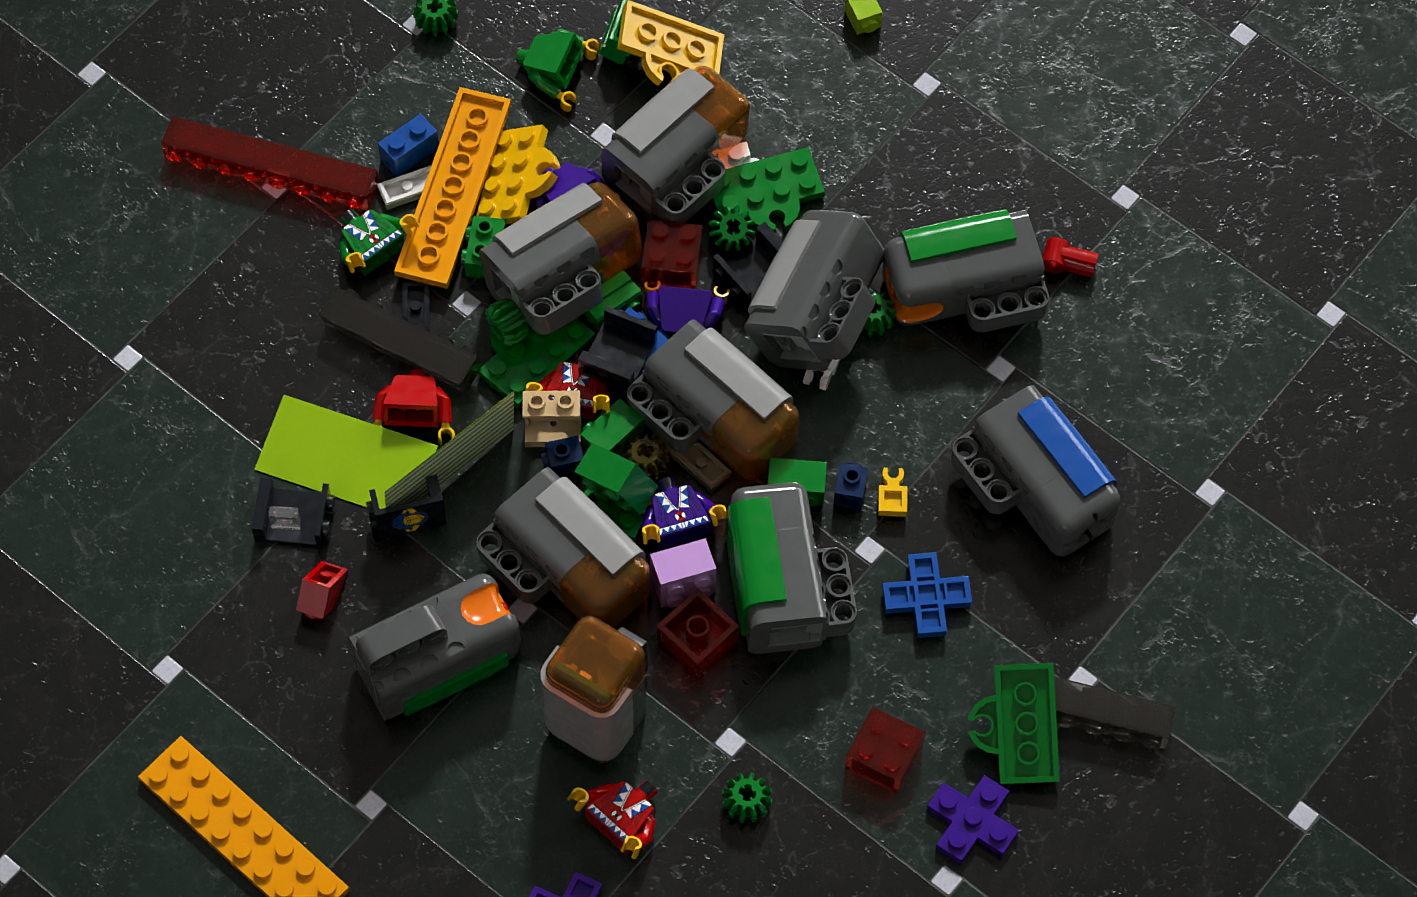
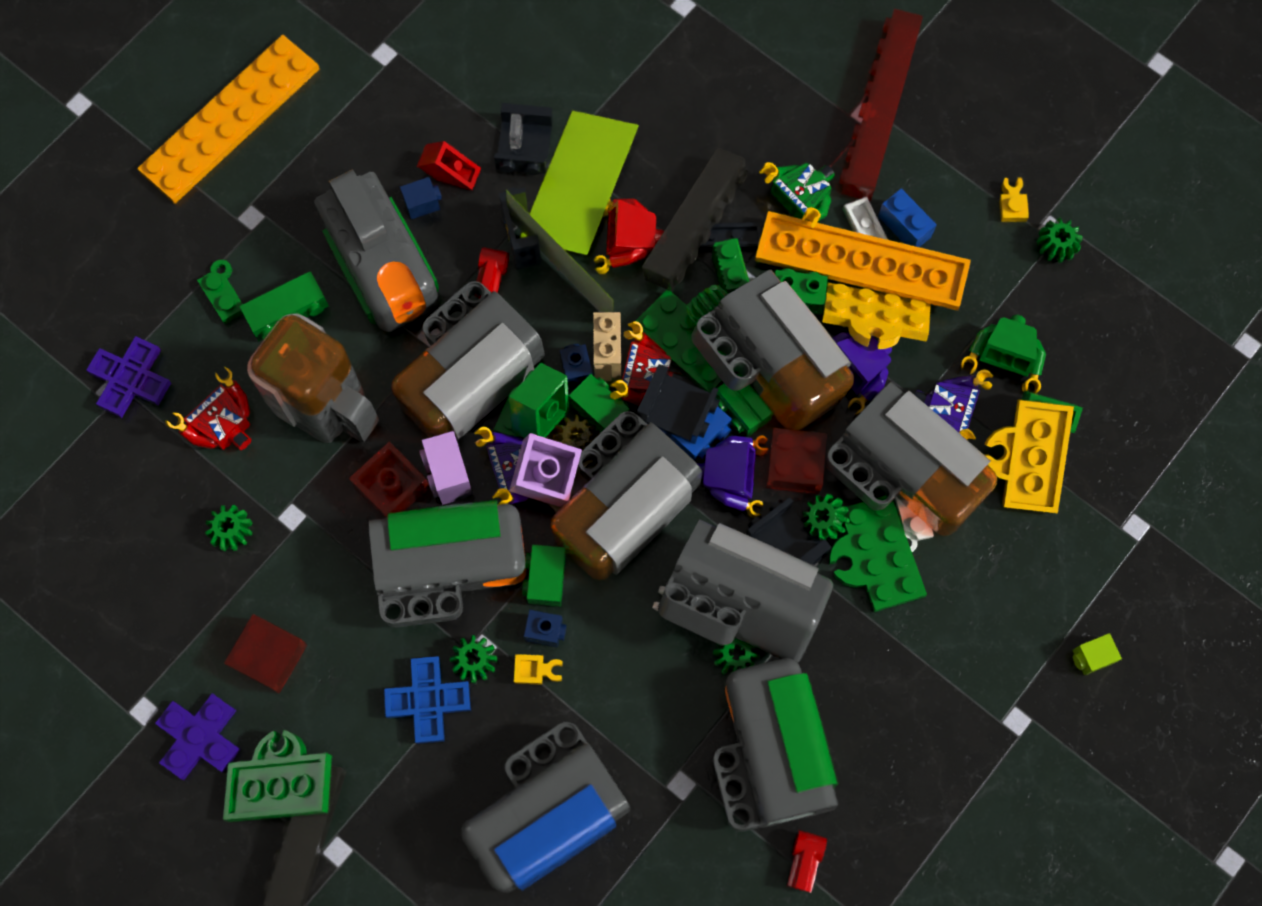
camera: 90 degrees right, 10 degrees up
none -> green hinge [197,260,243,324]
none -> green brick [239,271,328,341]
none -> dark blue brick [400,177,442,220]
none -> green gear [450,635,498,683]
none -> red piece [474,247,509,298]
none -> lavender brick [509,433,582,507]
none -> green brick [712,238,749,294]
none -> torso [915,370,993,440]
none -> yellow plate [999,178,1029,222]

